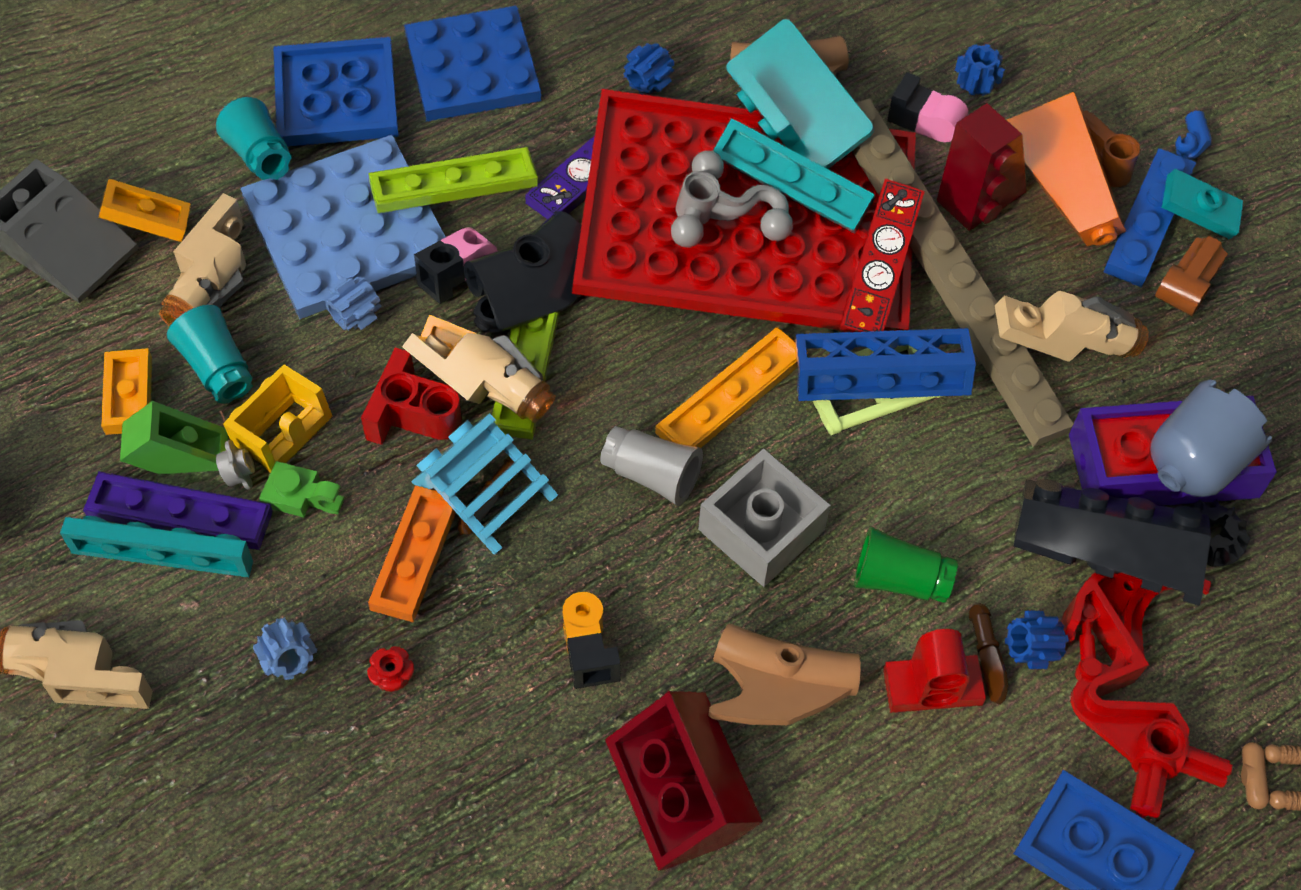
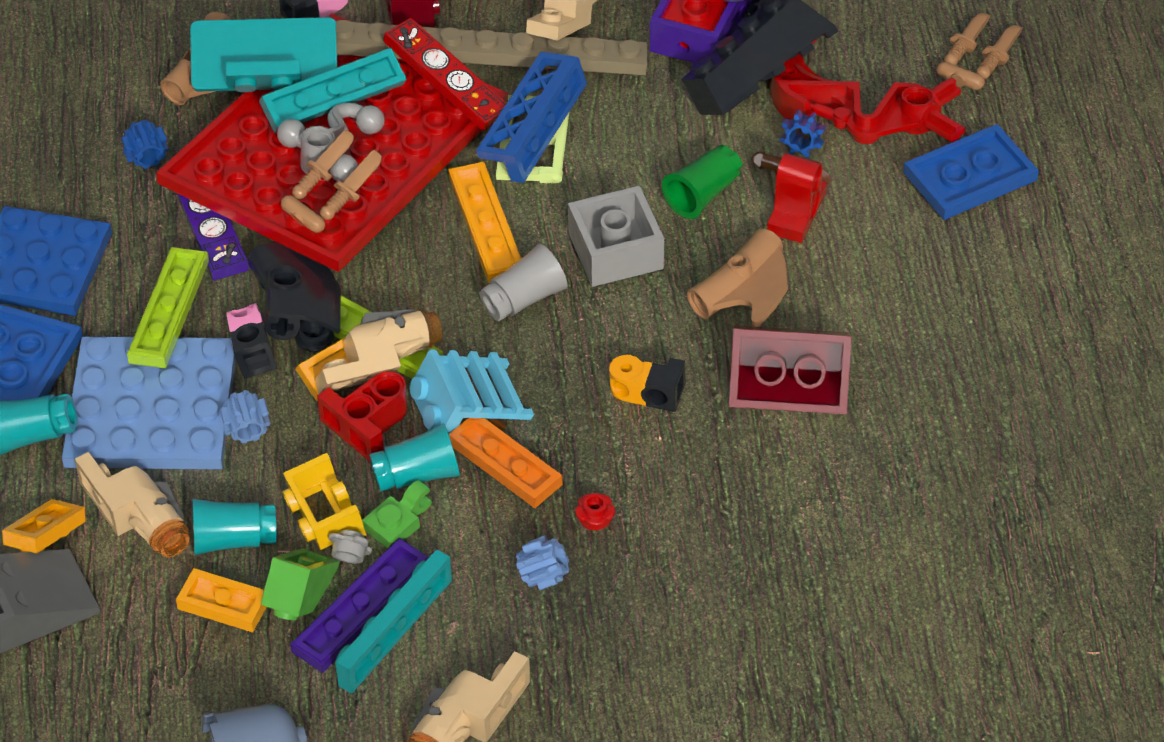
camera: 60 degrees left, 10 degrees down
none -> medium nougat piece [281,129,382,233]
none -> teal plant [370,423,460,491]

